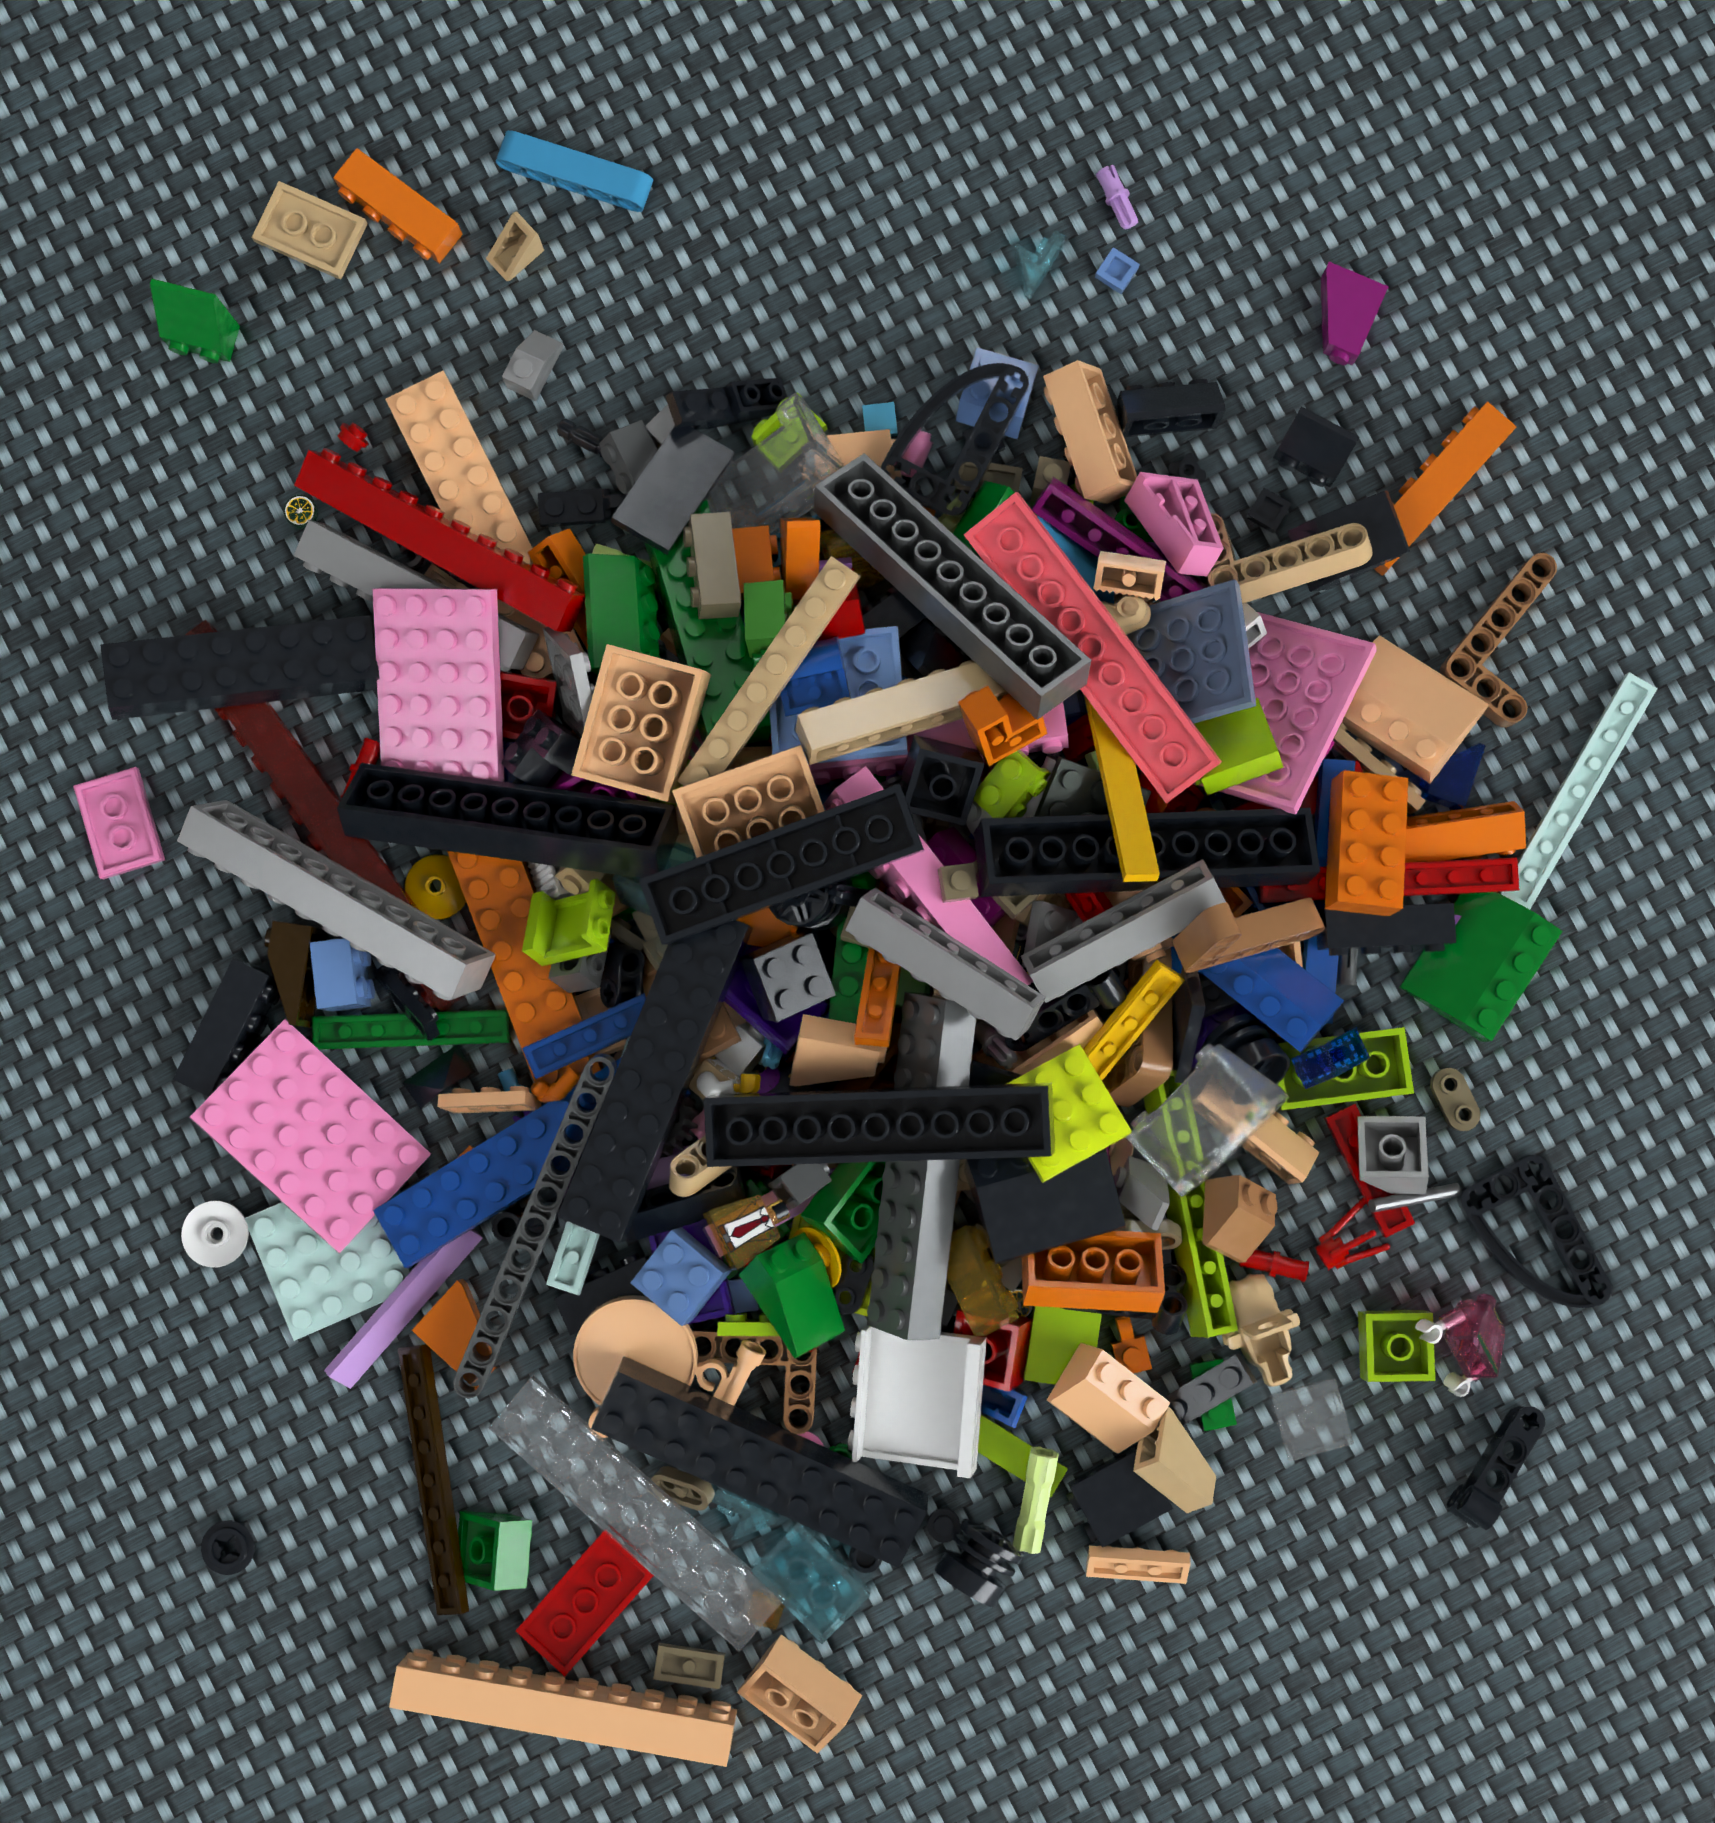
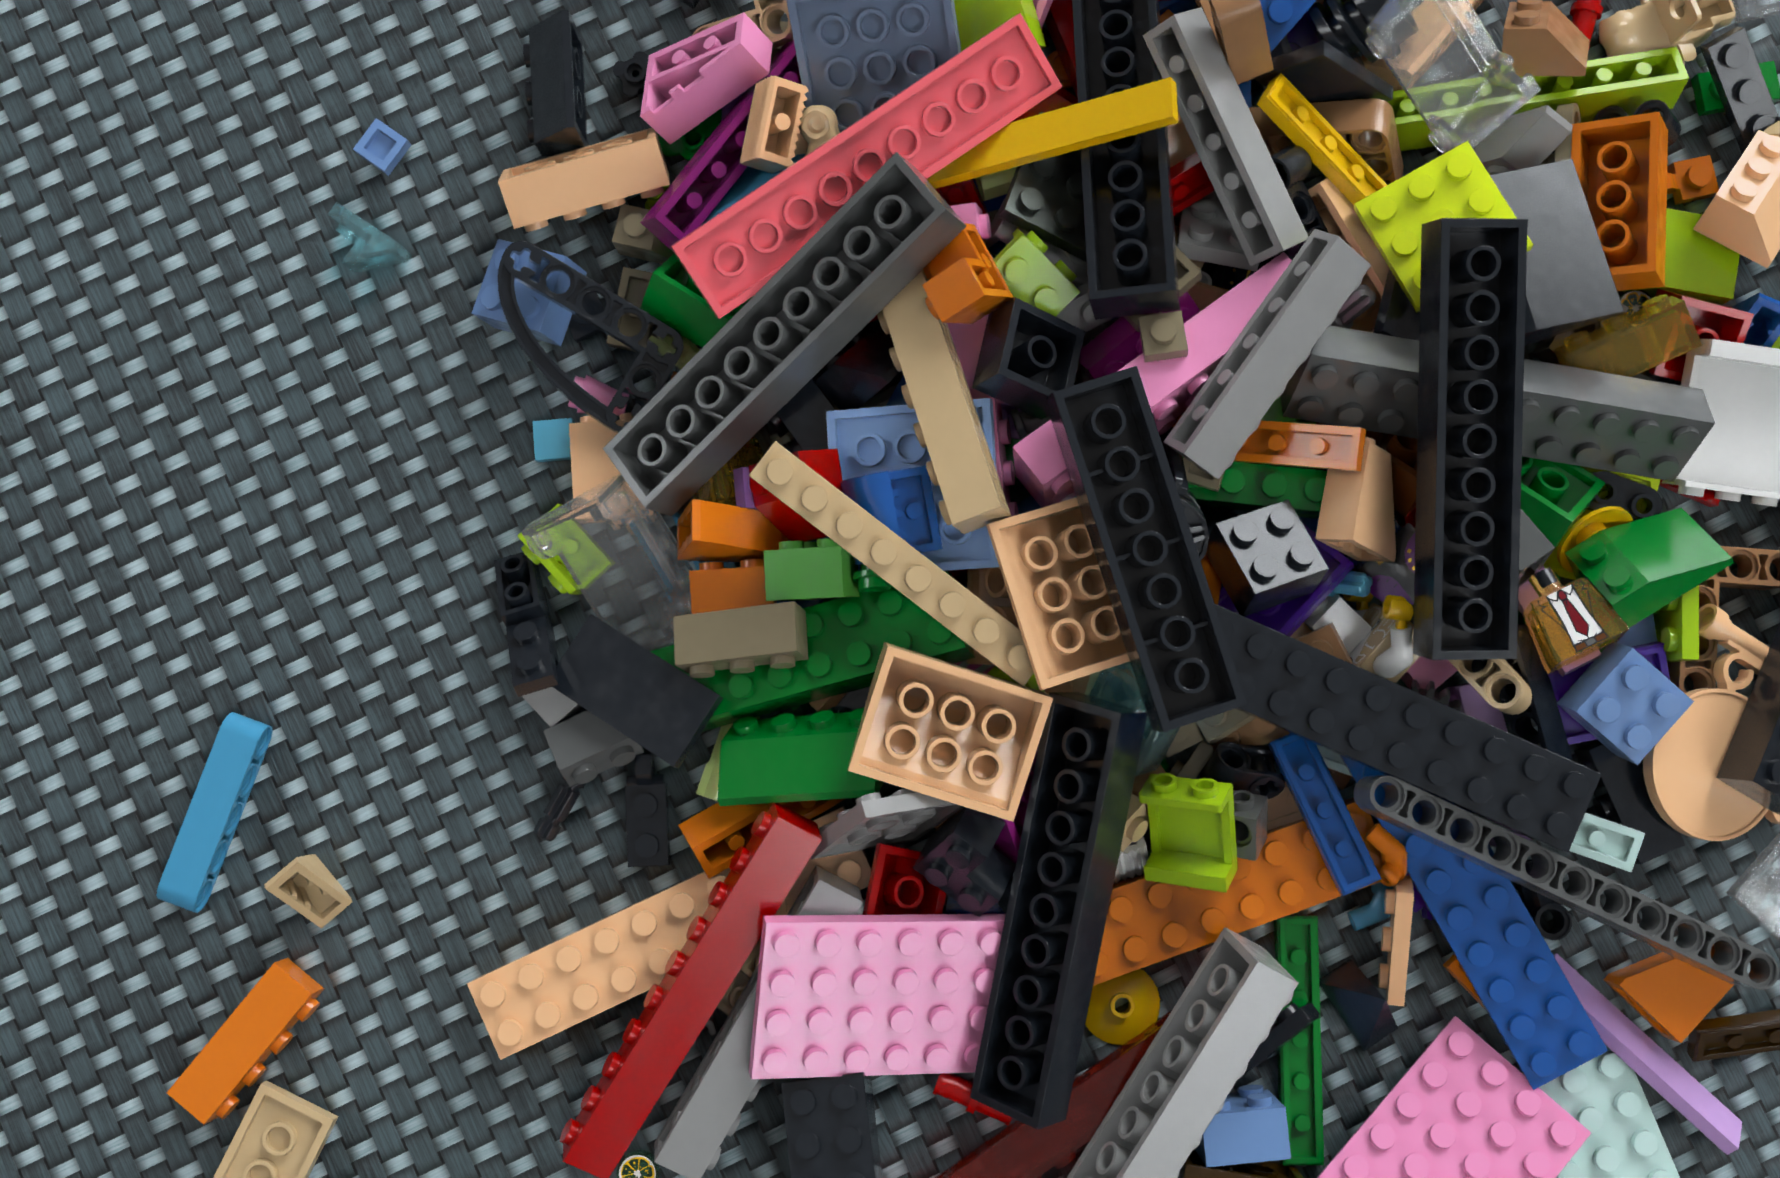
camera: 90 degrees left, 0 degrees up
red plate [337,422,369,452] -> none
light grey slope [502,330,564,402] -> none
lavender axle [1096,165,1138,230] -> none

